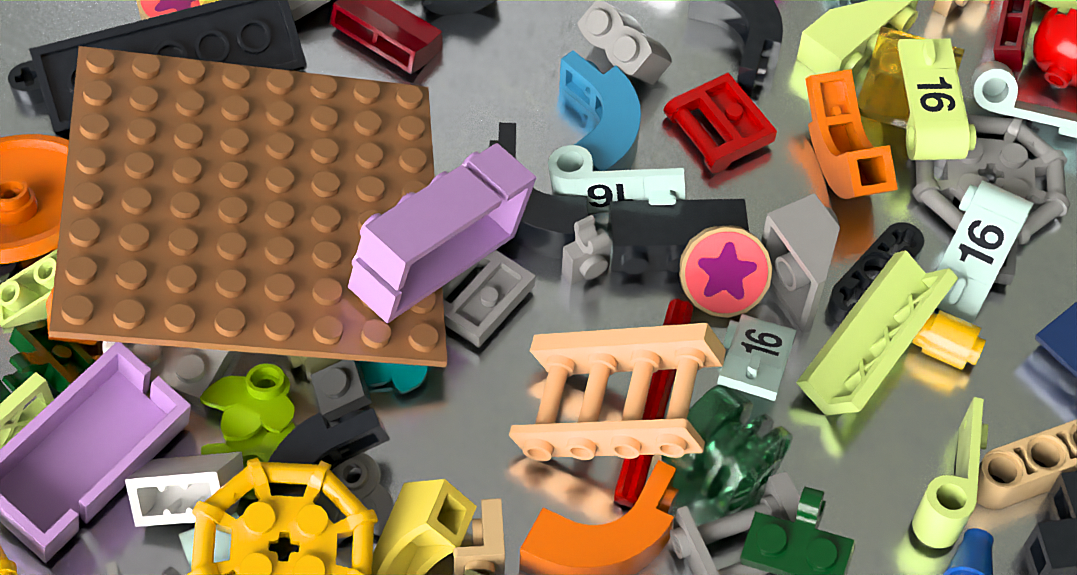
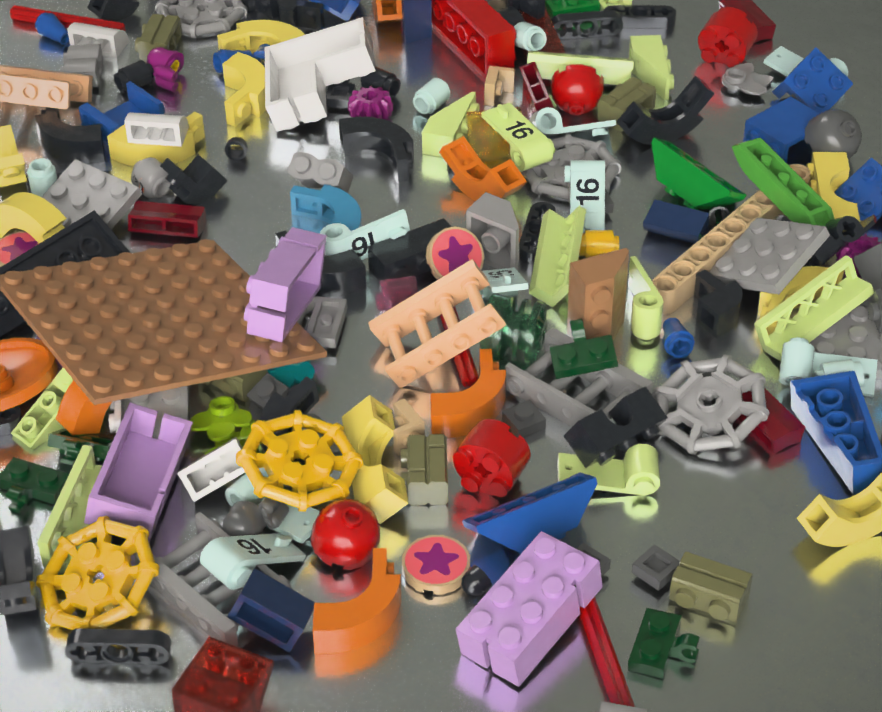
camera: 25 degrees left, 15 degrees down
light grey plate [562,215,612,285] -> none
red plate [663,72,777,174] -> none
none -> clear pink bracket [375,276,418,313]
none -> medium nougat slope [567,248,629,341]

